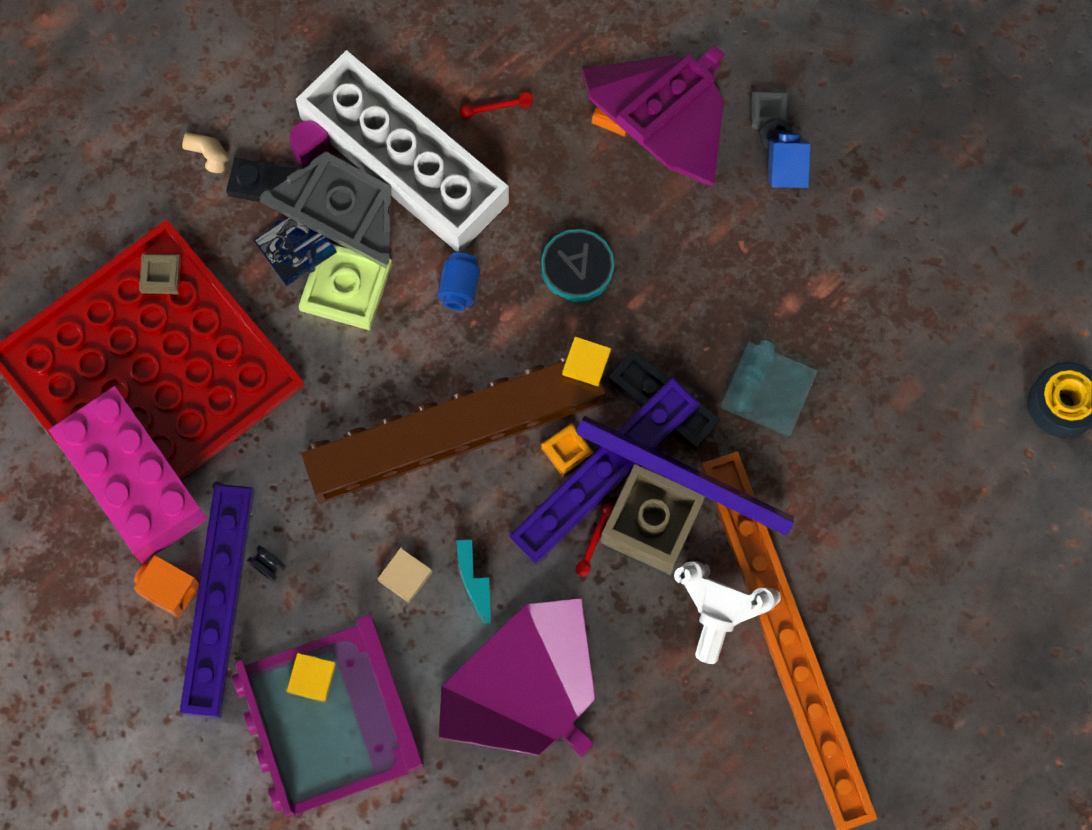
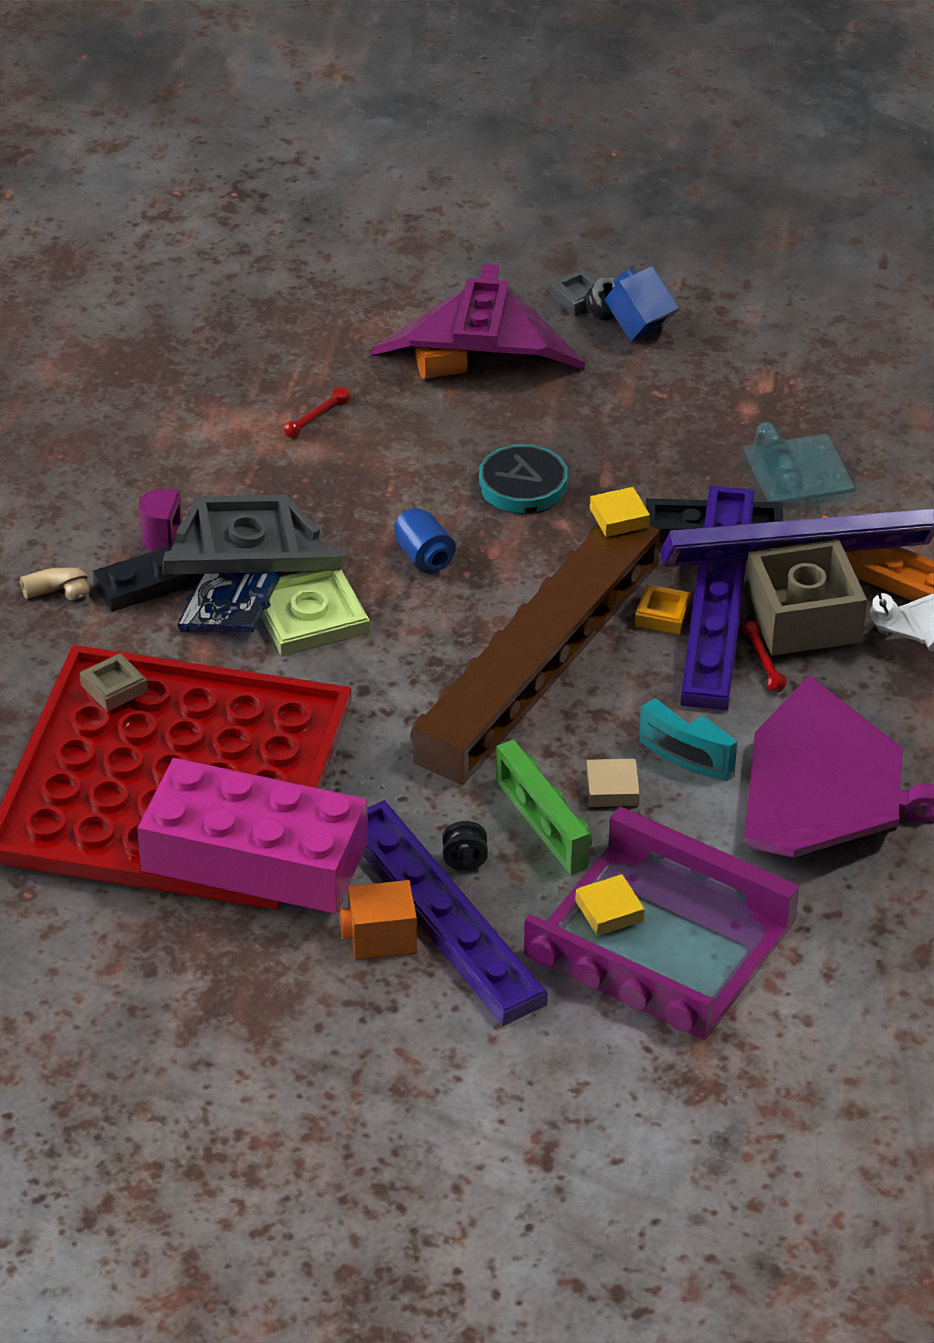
camera: 35 degrees left, 30 degrees down
white brick [296,50,509,253] -> none
none -> bright green plate [496,739,592,876]

